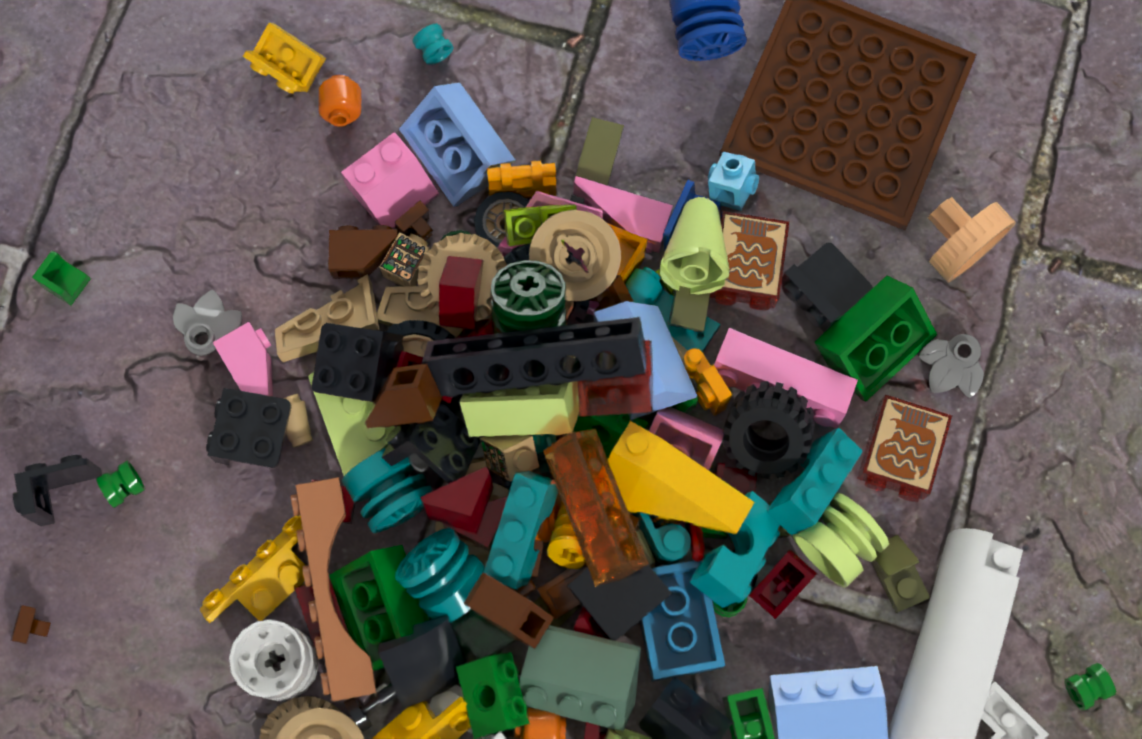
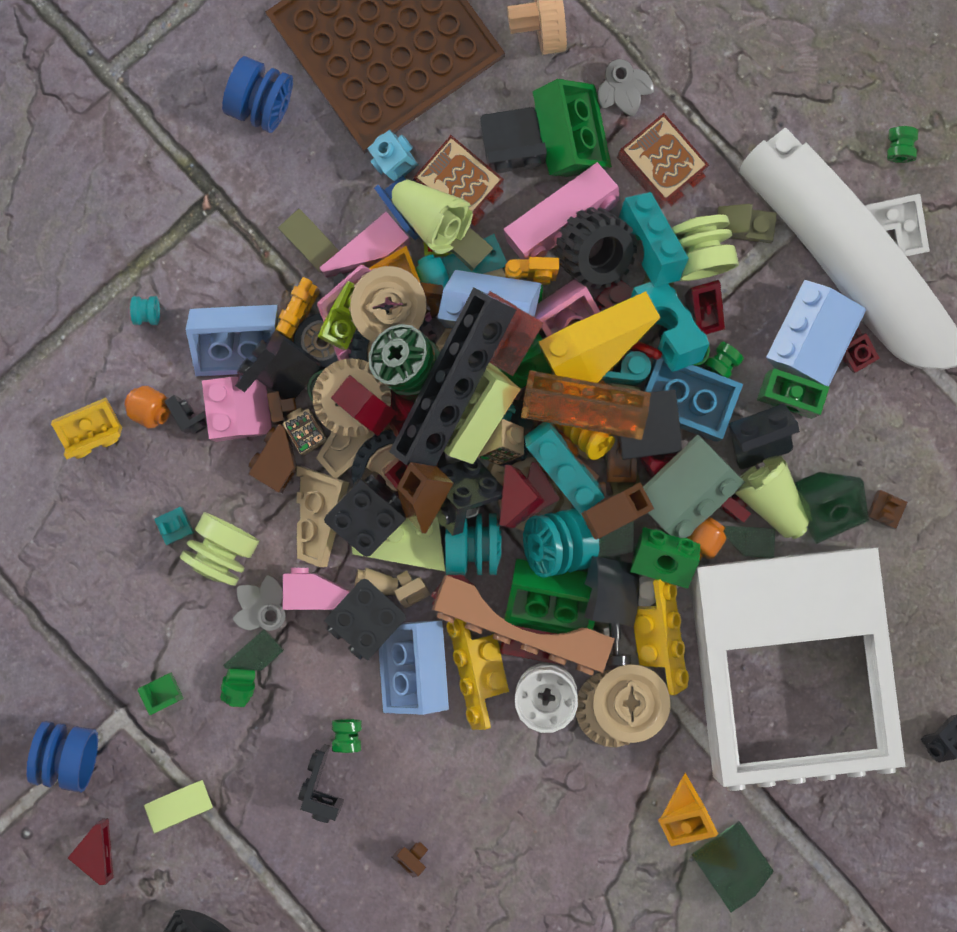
camera: 60 degrees left, 10 degrees up
none -> teal tile [154,506,195,545]
none -> black bracket [164,395,207,434]
none -> yellowish green wheel [180,512,259,586]
none -> green piece [220,668,255,707]
none -> clear green tile [223,629,285,671]
none -> black bracket [235,330,322,399]
none -> light blue slope [379,621,449,715]
none -> tan tile [394,571,431,609]
none -> green wheel [703,342,744,378]

